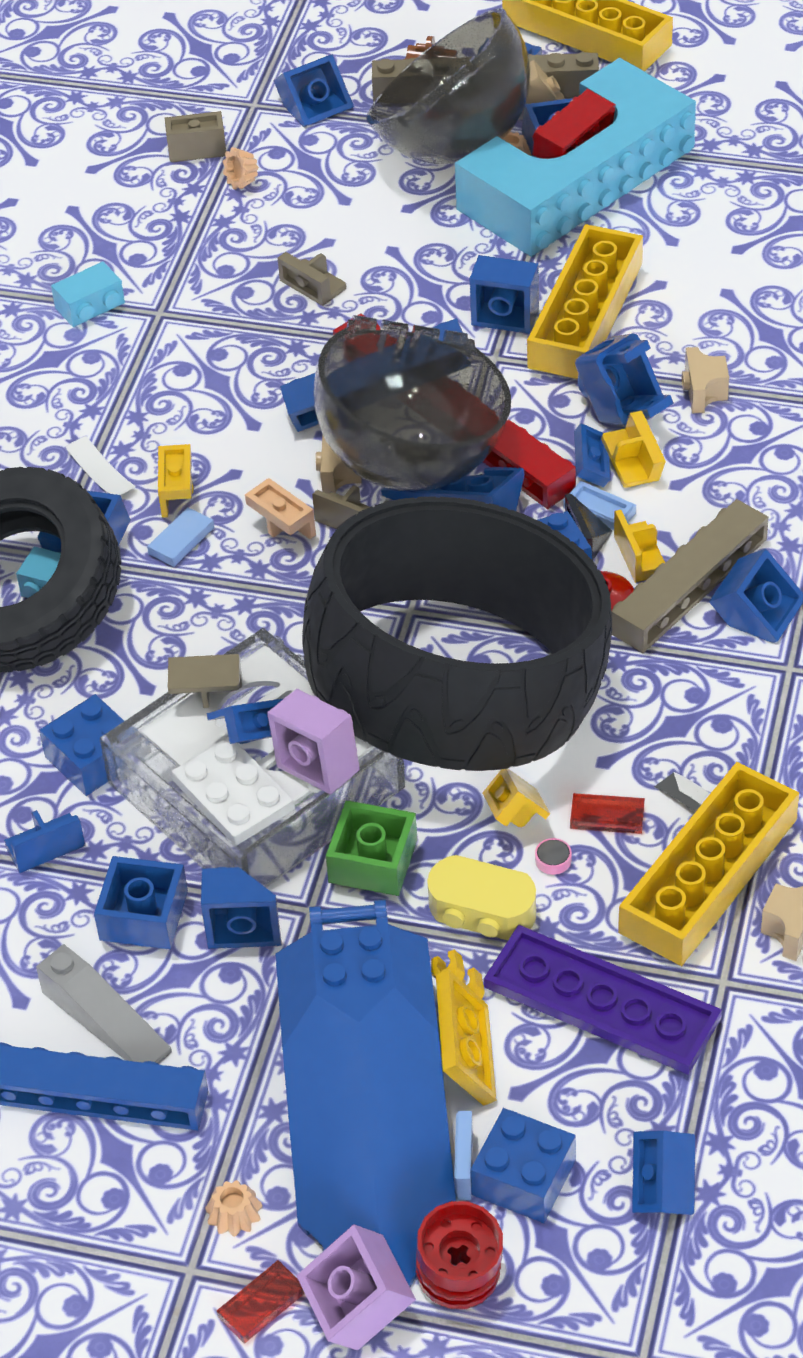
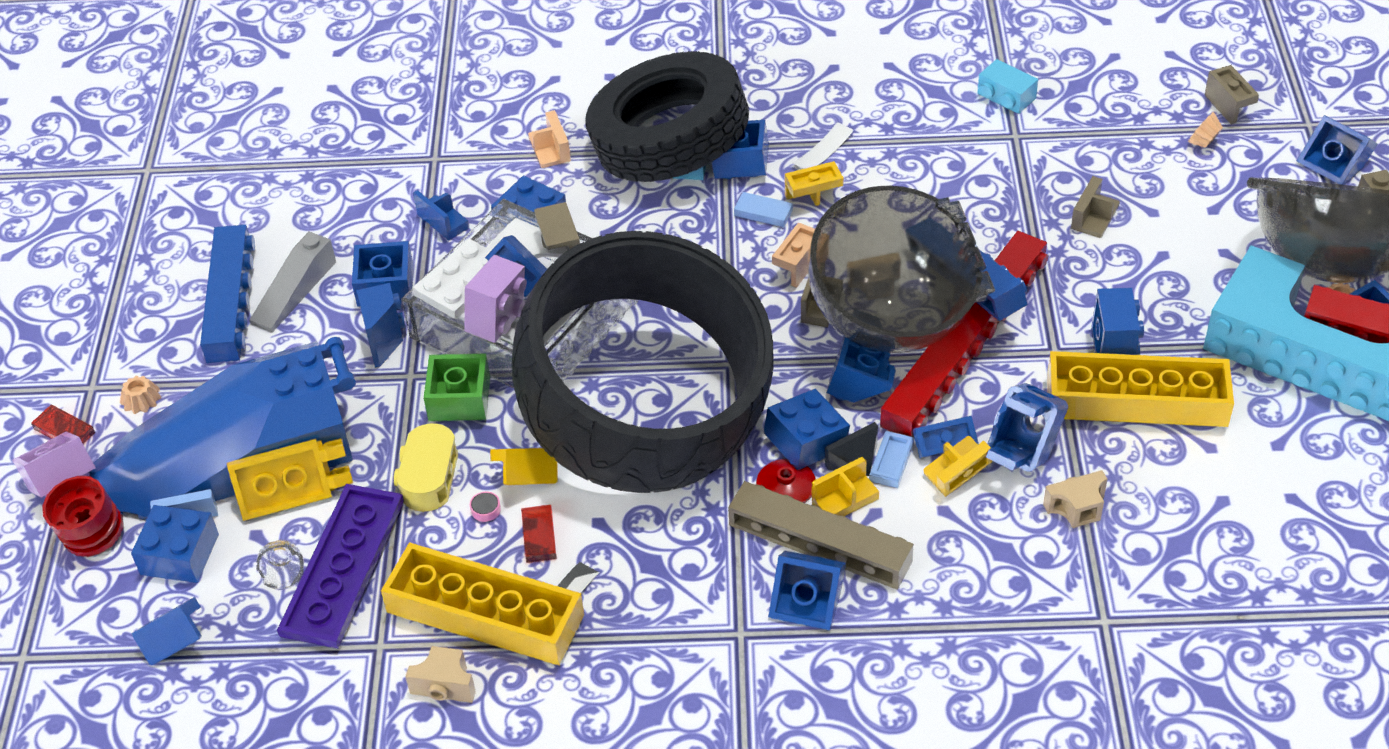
camera: 75 degrees right, 0 degrees up
none -> clear hair [256,540,304,591]

